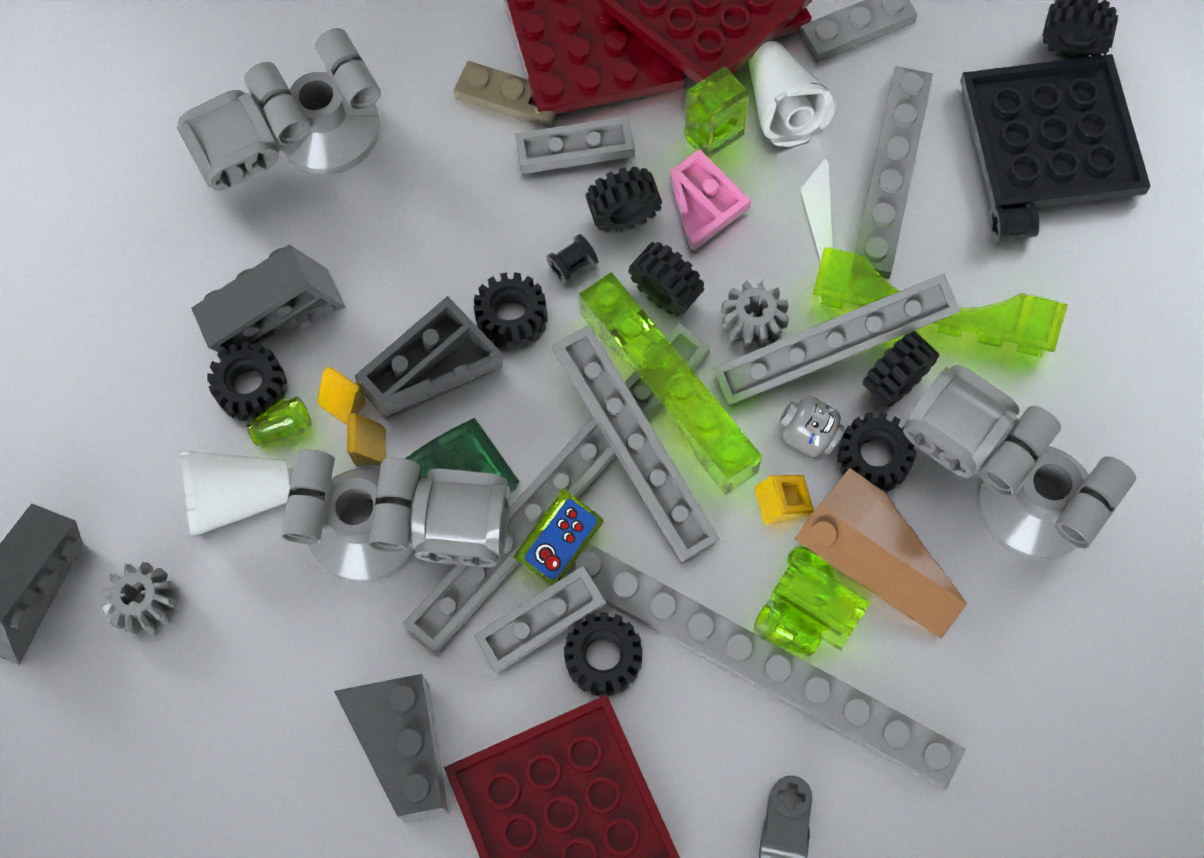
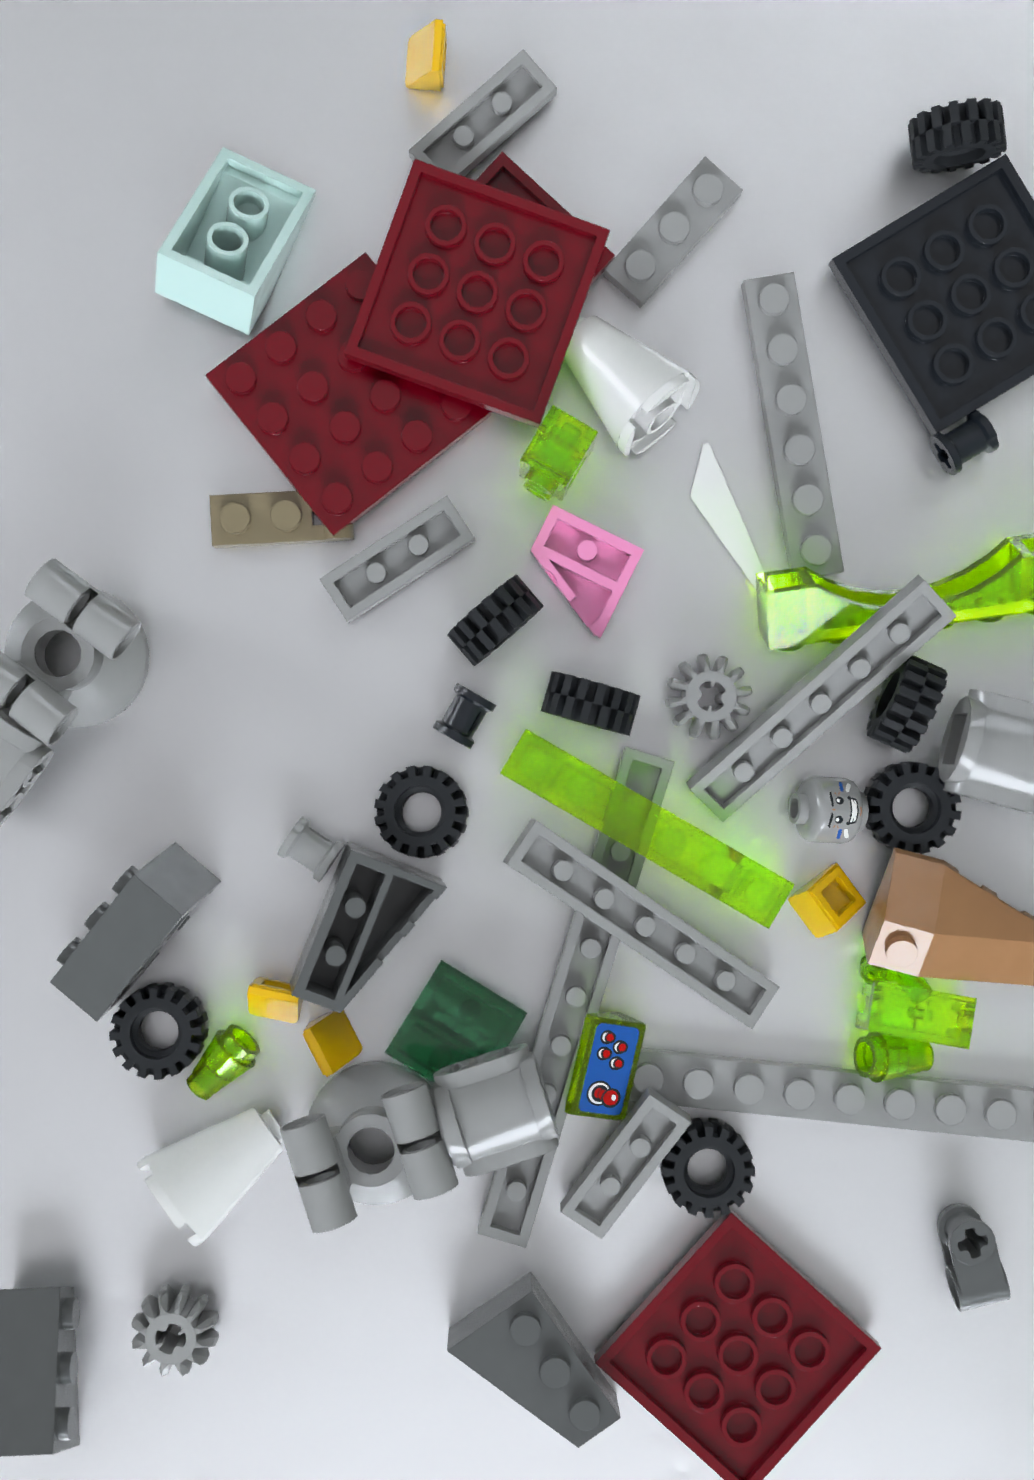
camera: 30 degrees left, 20 degrees up
none -> light grey bush [277,817,345,882]

